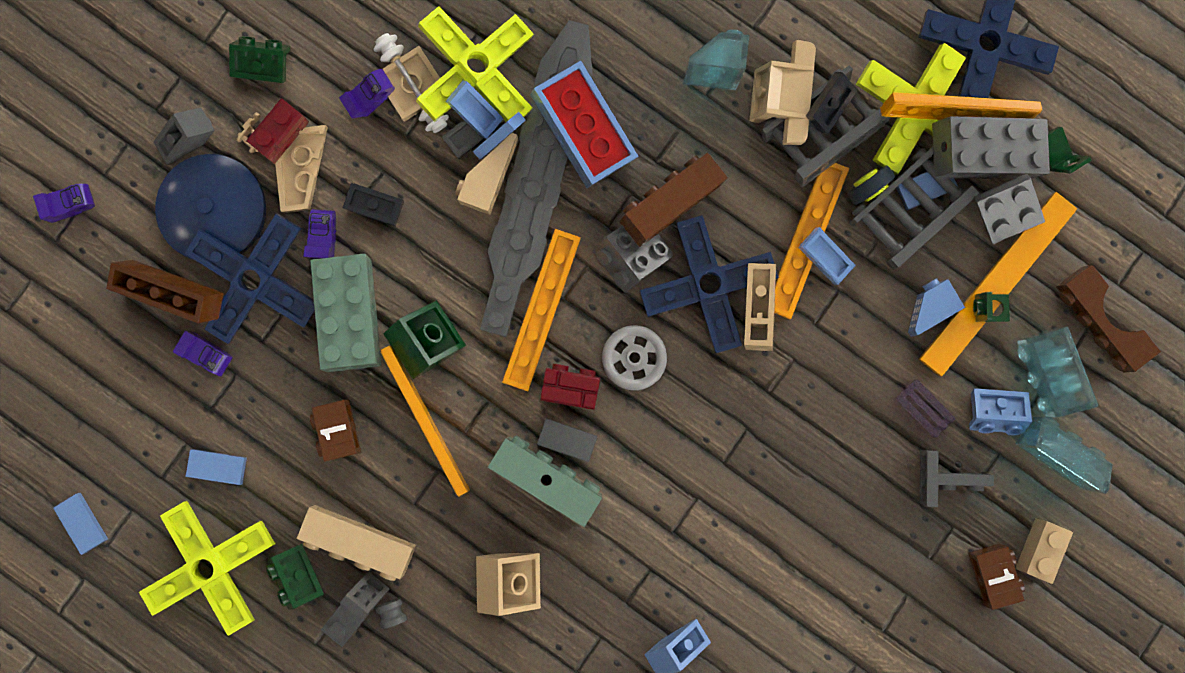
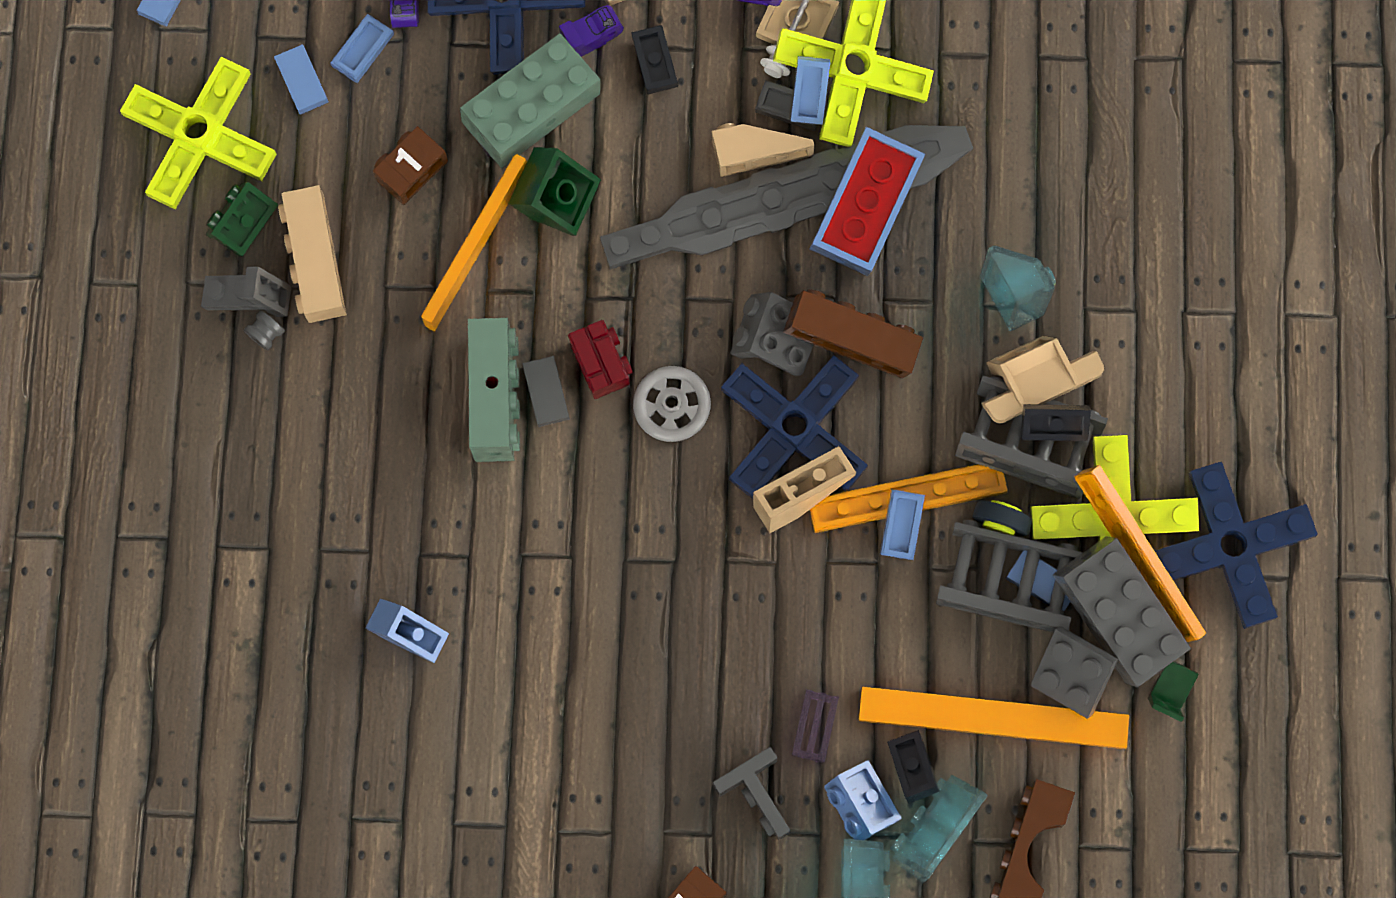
camera: 60 degrees right, 10 degrees down
medium blue tile [473,112,526,159] -> none
tan slope [476,553,541,616] -> none
light orange tile [502,229,581,391] -> none
medium blue slope [908,278,965,337] -> none
dark green bracket [973,292,1010,322] -> none
none -> medium blue tile [330,14,394,83]
none -> black plate [887,730,940,804]

